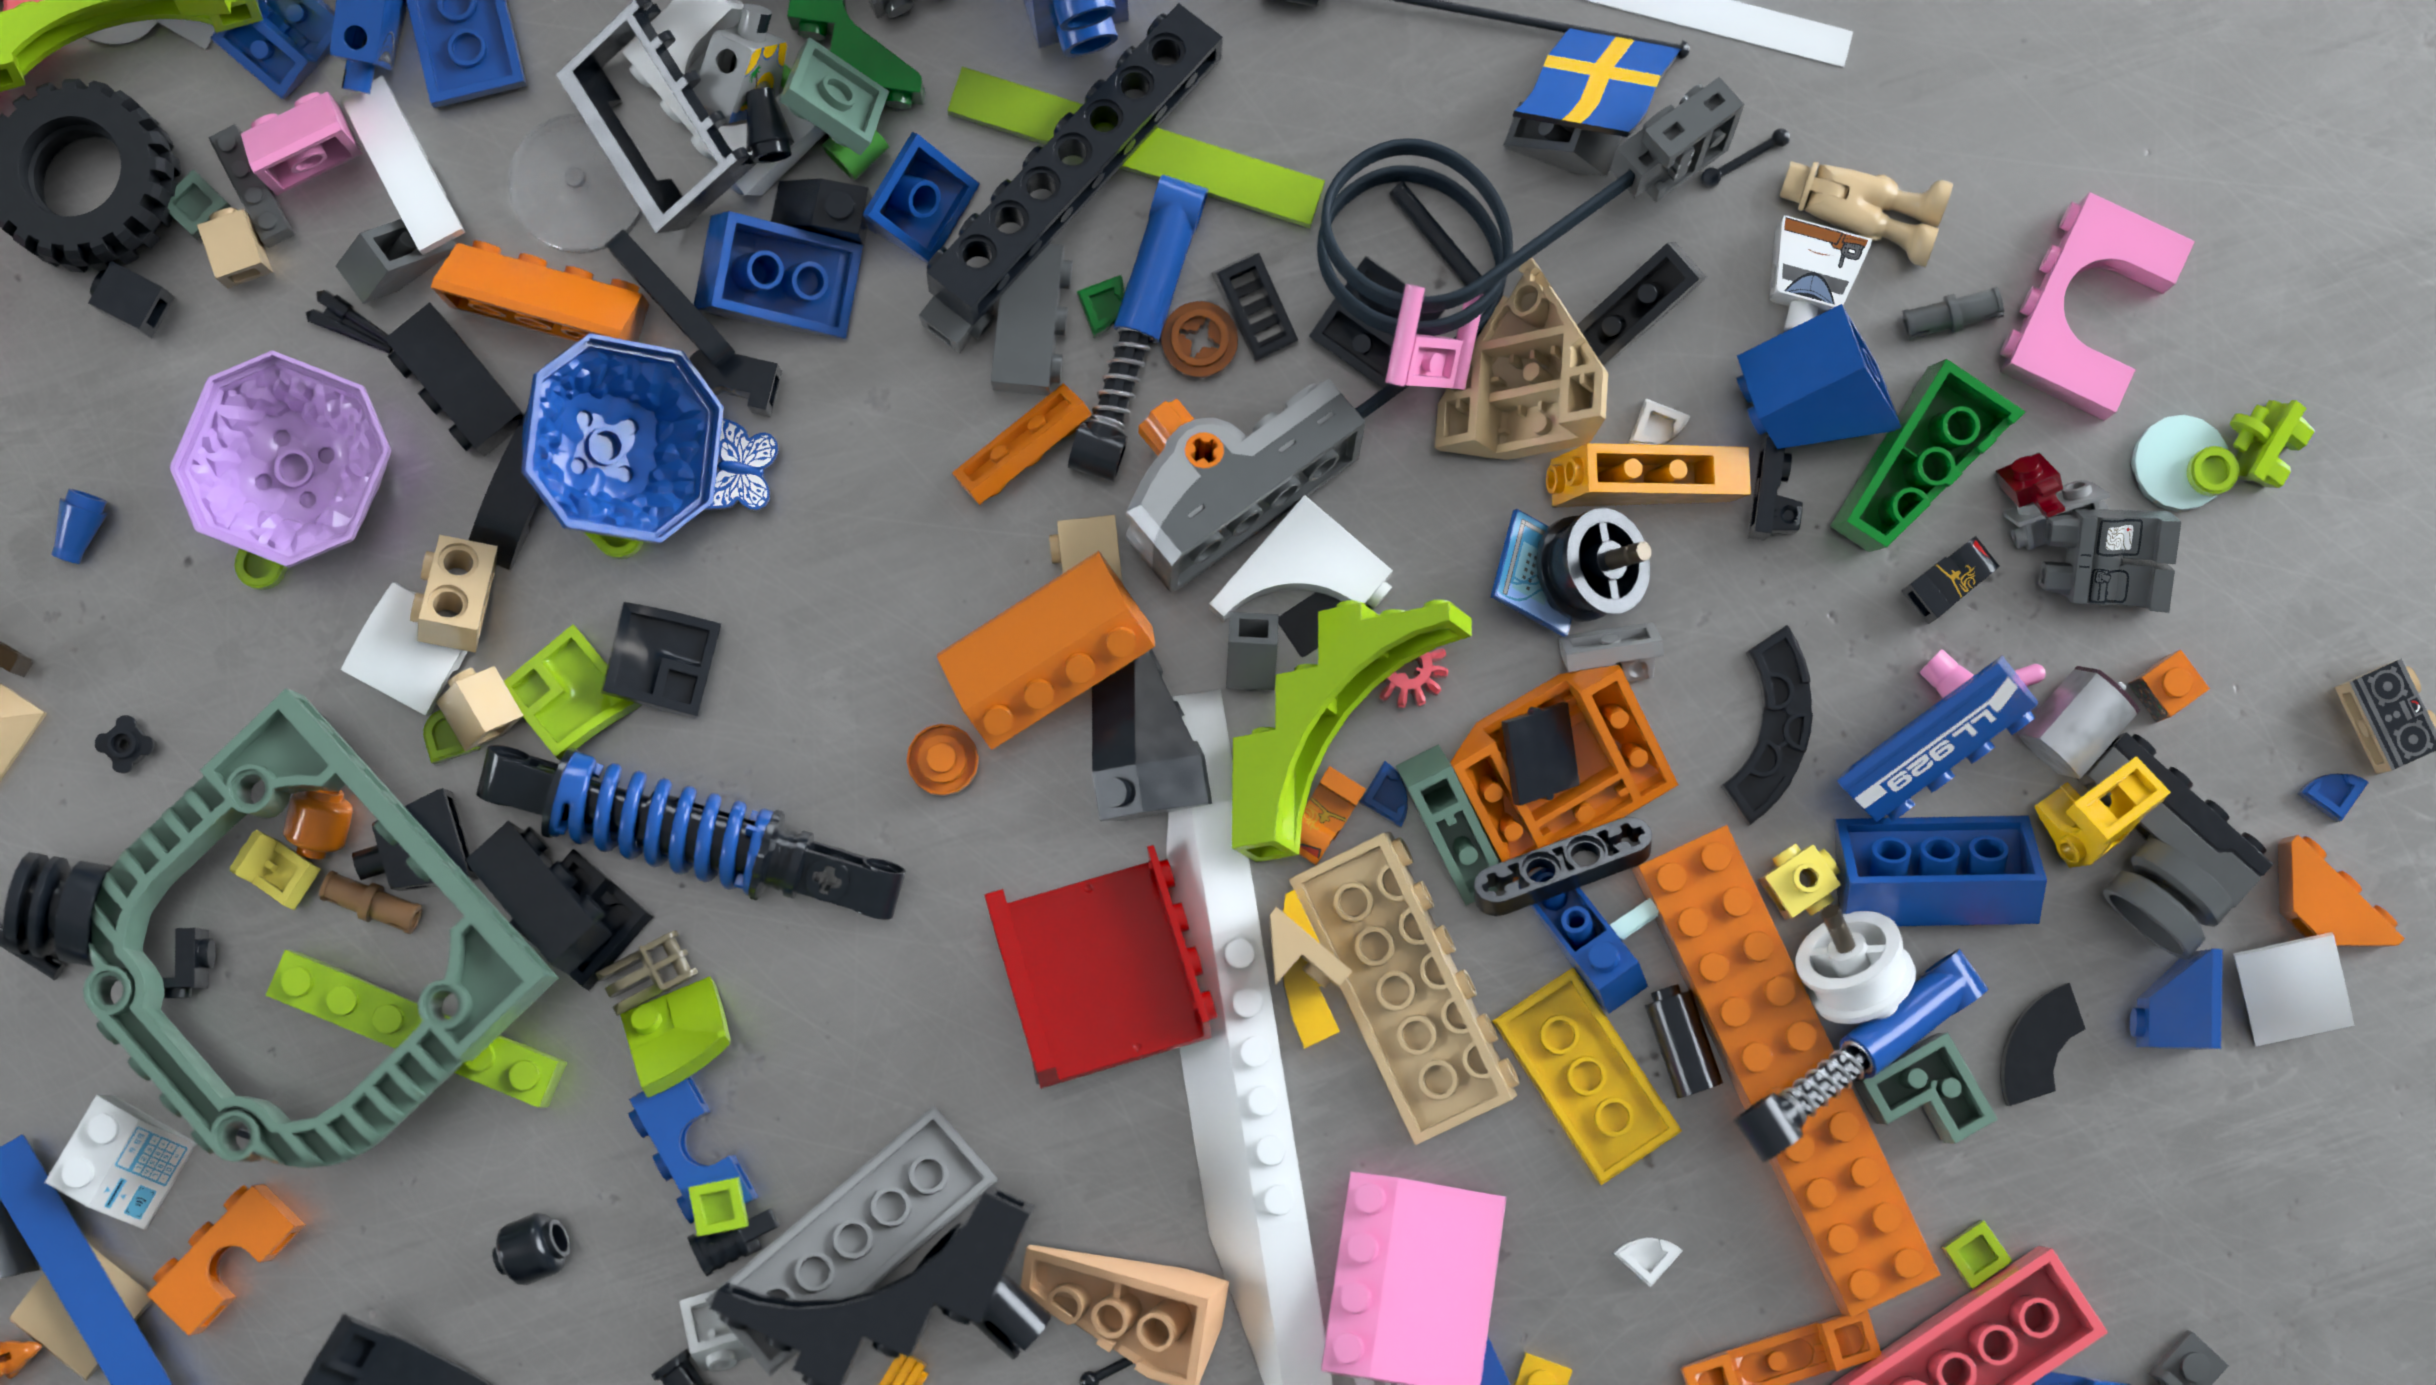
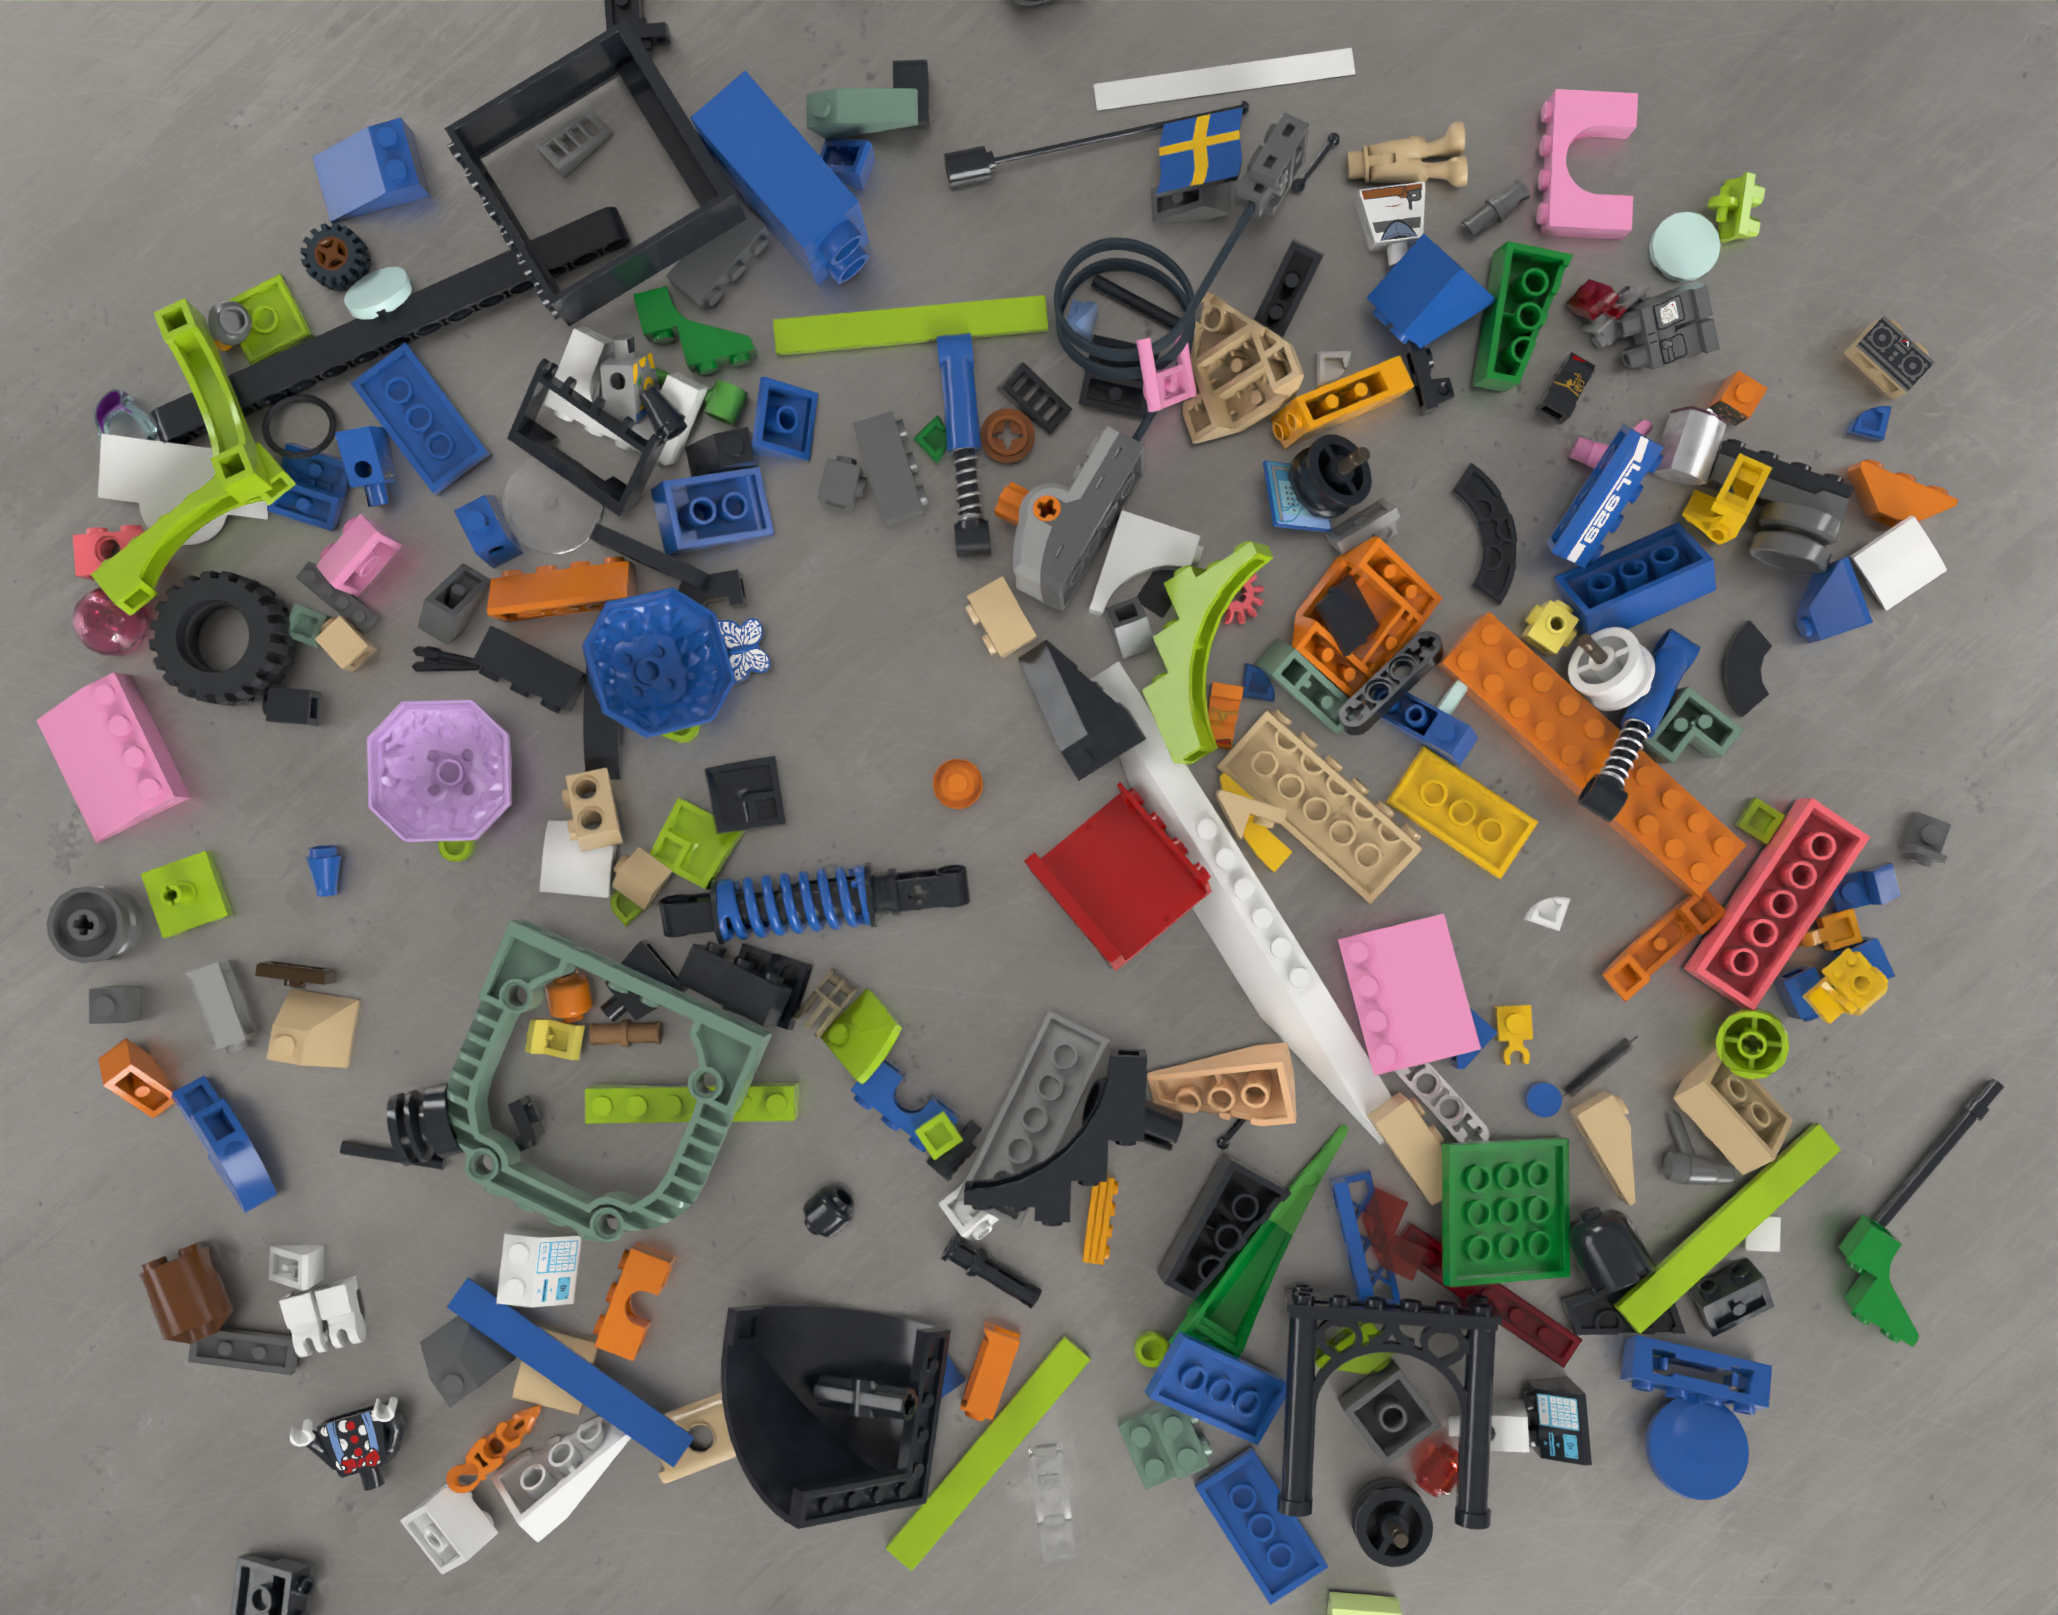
camera: 20 degrees left, 5 degrees up
black plate [95,715,154,774] -> none
white slope [340,76,466,255] -> none
sand green plate [779,37,889,156] -> none
black brick [926,3,1223,326] -> none
orange slope [937,551,1155,750] -> none
orange plate [952,383,1092,505] -> none
black brick [1644,984,1723,1099] -> none
lime tile [2187,446,2239,496] -> none
none -> blue torso [454,495,524,569]
none -> medium blue slope [1066,299,1098,342]

